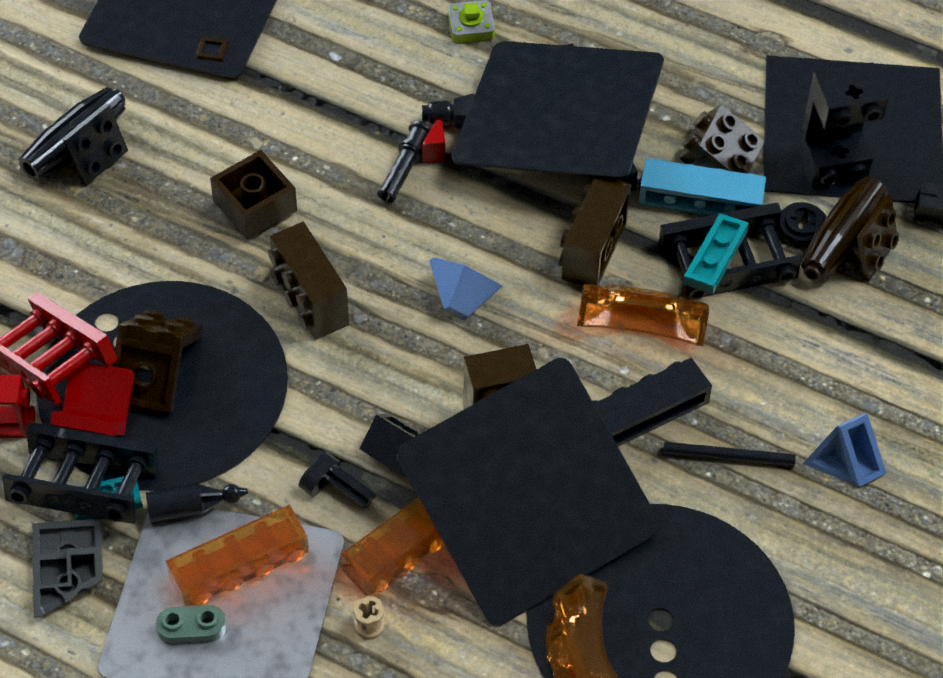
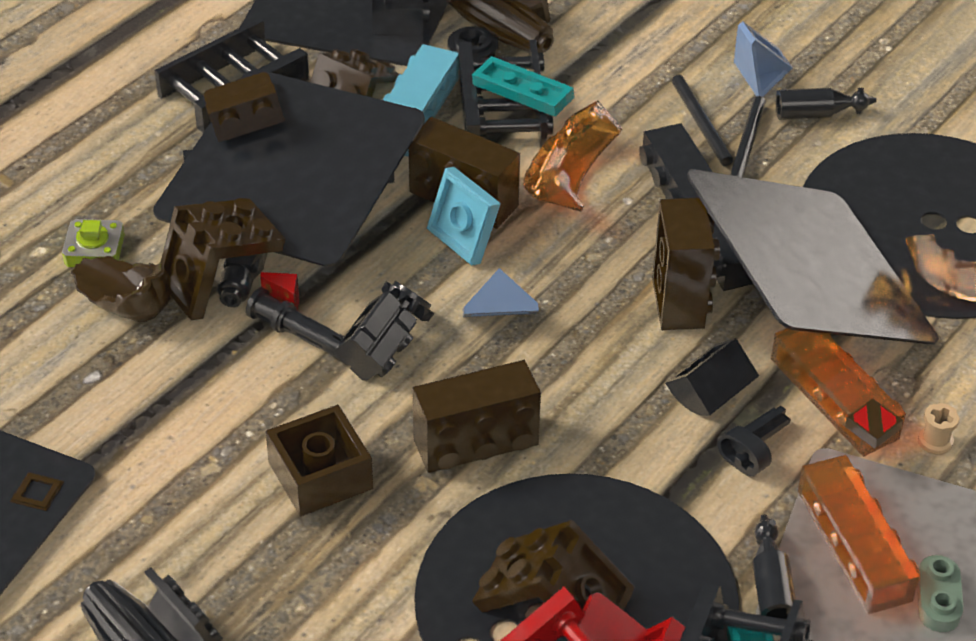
camera: 80 degrees left, 10 degrees down
none -> dark brown hair [71,256,172,322]
none -> black fence [154,18,309,133]
none -> dark brown bracket [160,198,286,320]
none -> dark brown bracket [203,72,285,143]
none -> black brick [334,292,417,381]
none -> black gear [381,281,434,321]
none -> medium azure tile [426,167,501,266]
none -> black bar [672,74,734,167]
none -> black wheel [775,87,877,120]
none -> dark brown tile [845,398,903,449]

